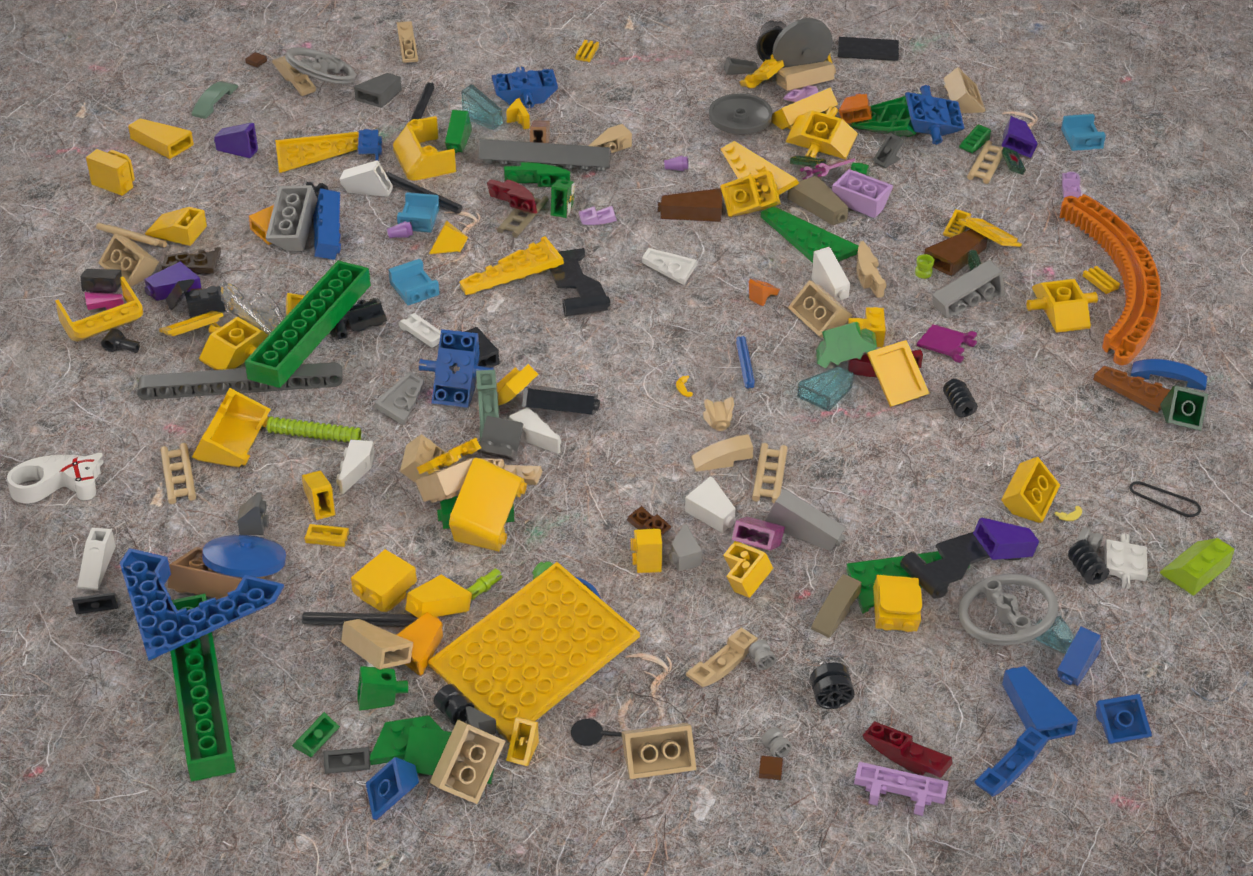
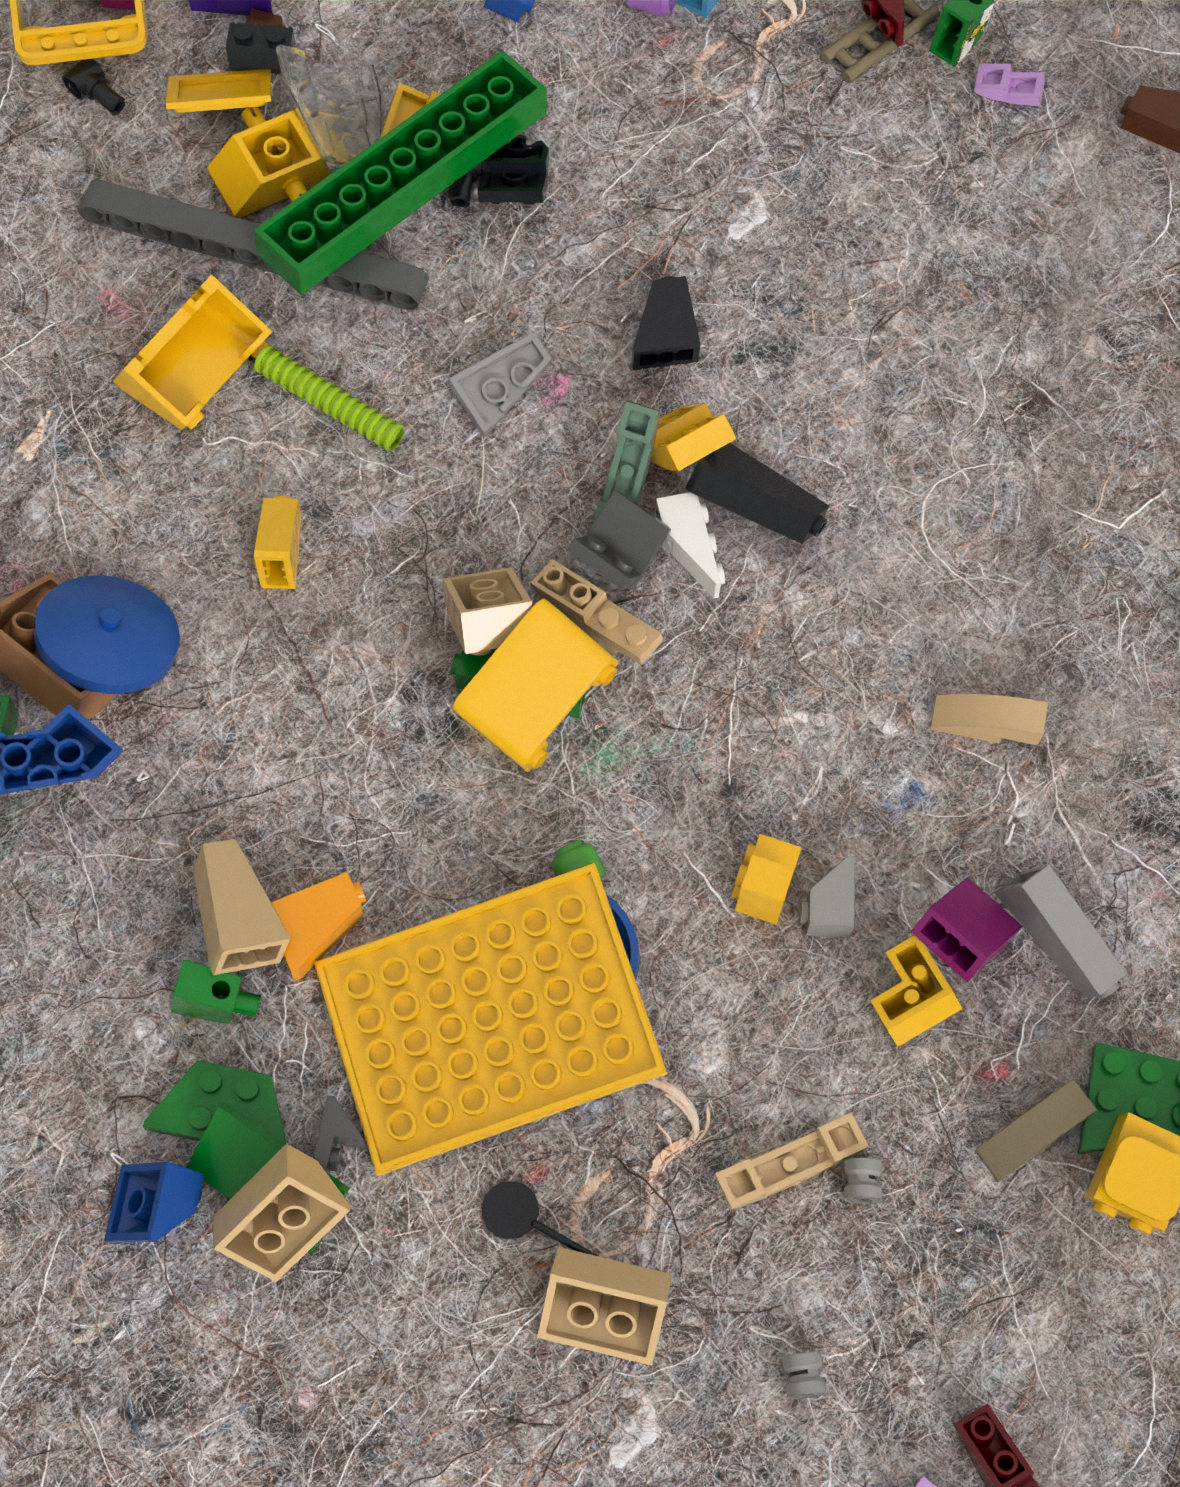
camera: 20 degrees right, 25 degrees up
tan bar [160,443,196,504] -> none
black slope [166,279,195,310] -> none
dark grey slope [237,492,269,535] -> none
green slope [292,712,340,757] -> none
black axle [302,612,419,627] -> none
yellow tile [304,524,349,547] -> none
dark grey slope [323,747,370,774] -> none
white slope [336,440,375,494] -> none
yellow brick [351,549,417,612] -> none
dark azure panel [388,259,440,306] -> none
white plate [399,313,441,348] -> none
tan slope [400,434,447,482] -> none
yellow slope [405,574,472,618] -> none
yellow hinge [416,438,481,474] -> none
blue slope [419,329,494,408] -> none
yellow slope [429,221,468,254] -> none
black wheel [433,684,474,725] -> none
yellow wing [459,236,564,295] -> none
lime pin [466,568,502,601] -> none
yellow slope [506,717,539,766] -> none
black door [550,248,611,317] -> none
reddish brown slope [627,506,672,536] -> none
white wing [642,248,697,285] -> none
yellow piece [676,375,693,397] -> none
white slope [685,476,736,533] -> none
tan brick [703,397,734,431] -> none
blue axle [736,336,755,389] -> none
tan bar [752,443,788,503] -> none
reddish brown tile [759,755,783,780] -> none
black wheel [810,662,855,709] -> none

